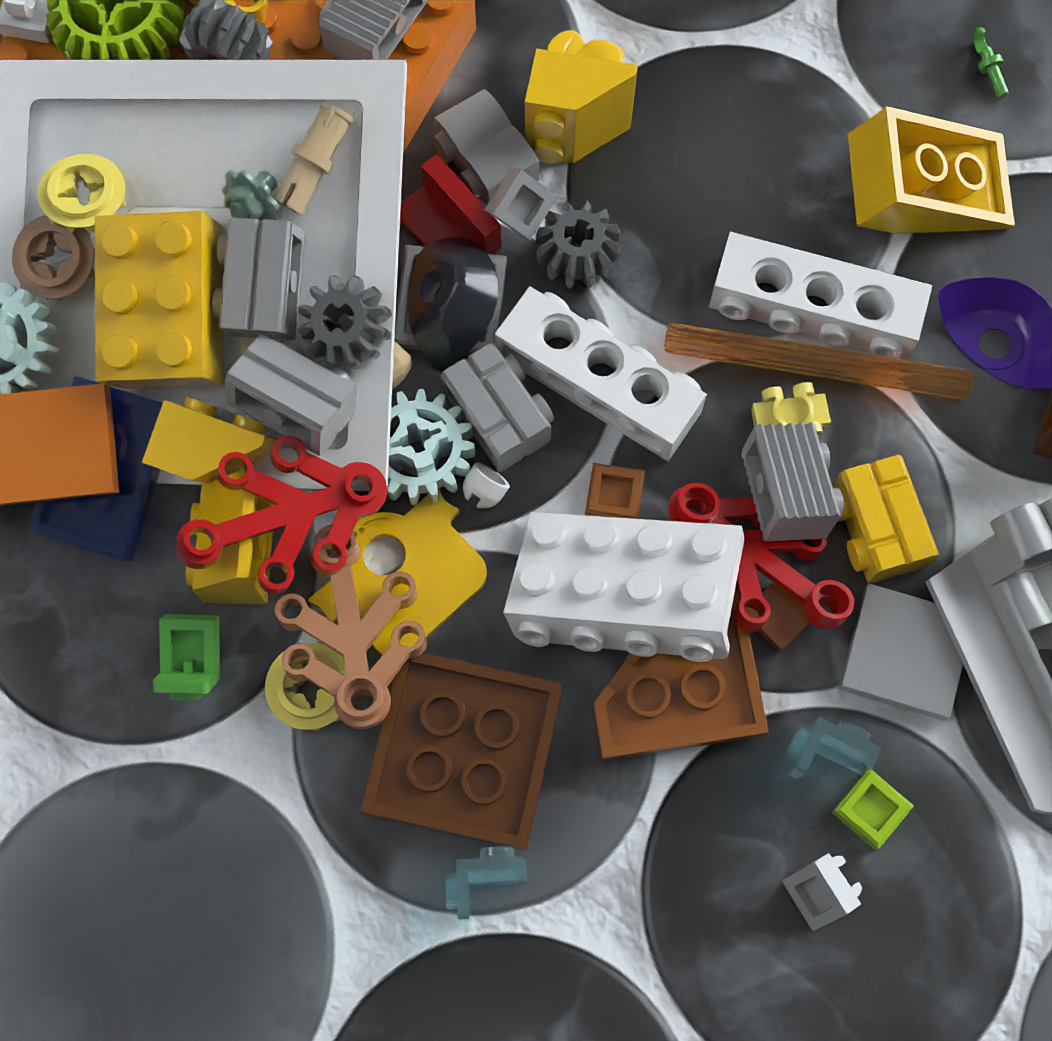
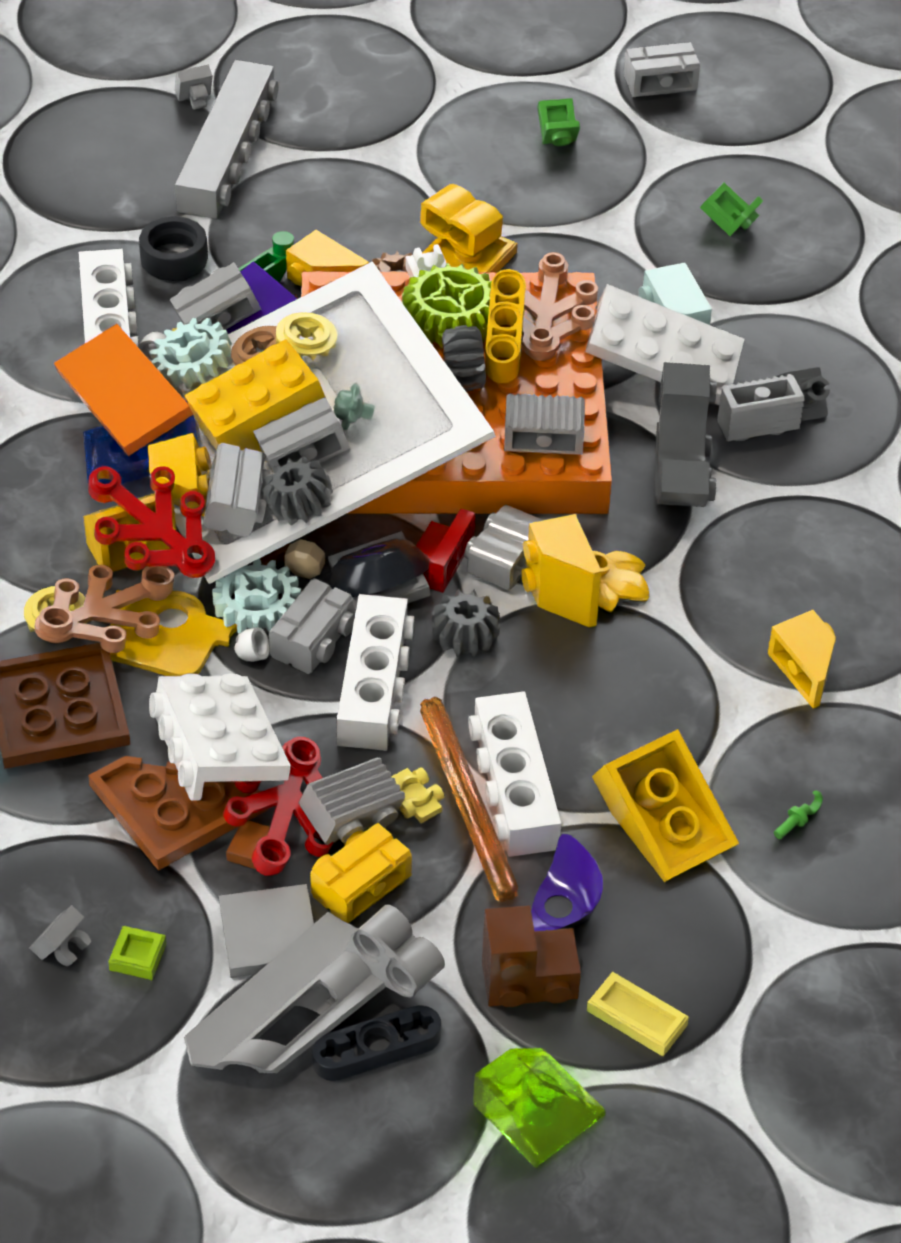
camera: 60 degrees right, 25 degrees down
bright green bracket [153,614,220,701] -> none
tan pin [272,101,353,216] -> none
light grey tile [484,166,558,240] -> none
dark orange tile [585,463,645,519] -> none
clear light blue bracket [785,717,882,779] -> none

